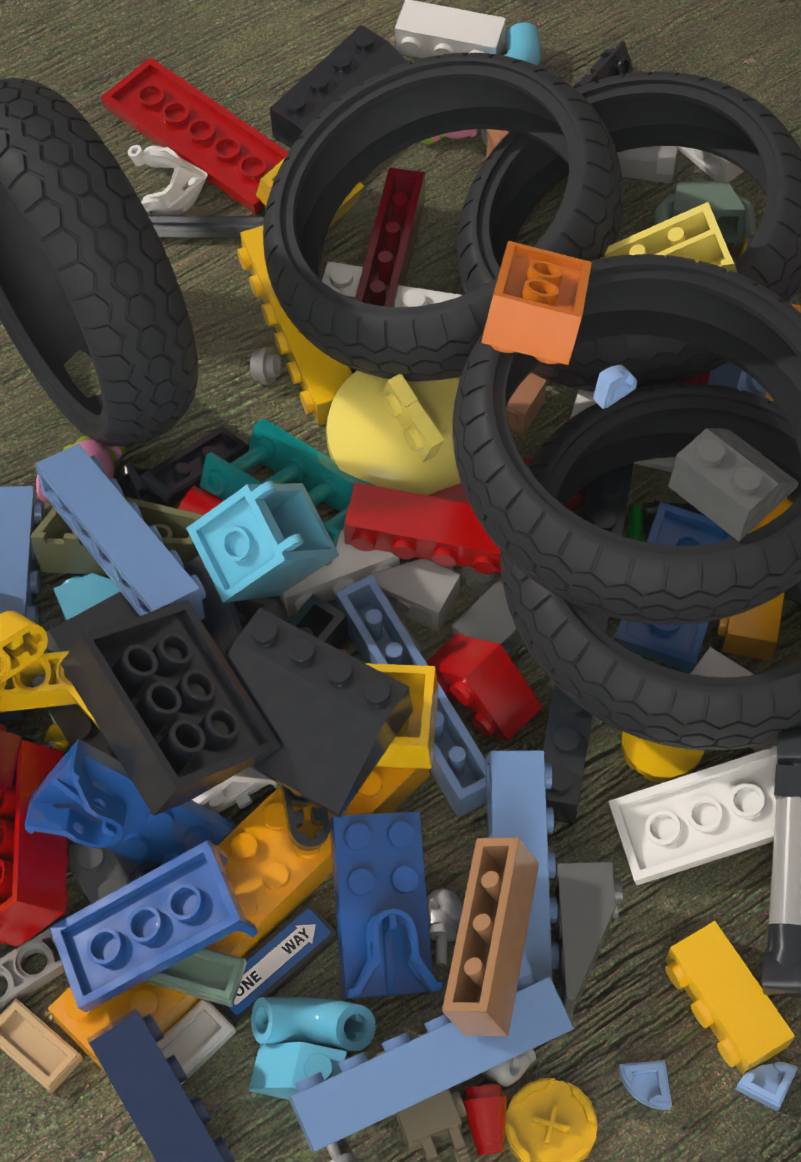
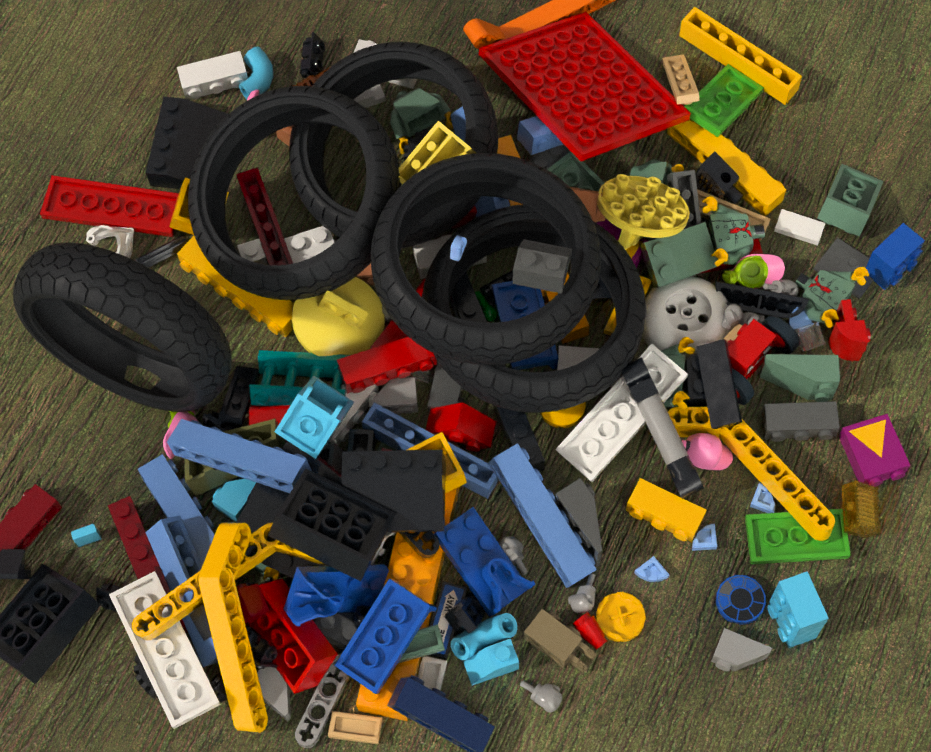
camera: 30 degrees left, 5 degrees up
light grey plate [250,347,281,385] -> none
medium blue brick [288,973,574,1152] -> none
medium nougat brick [442,837,539,1037] -> none
orange slope [481,241,592,365] -> none
none -> black slope [445,592,486,634]

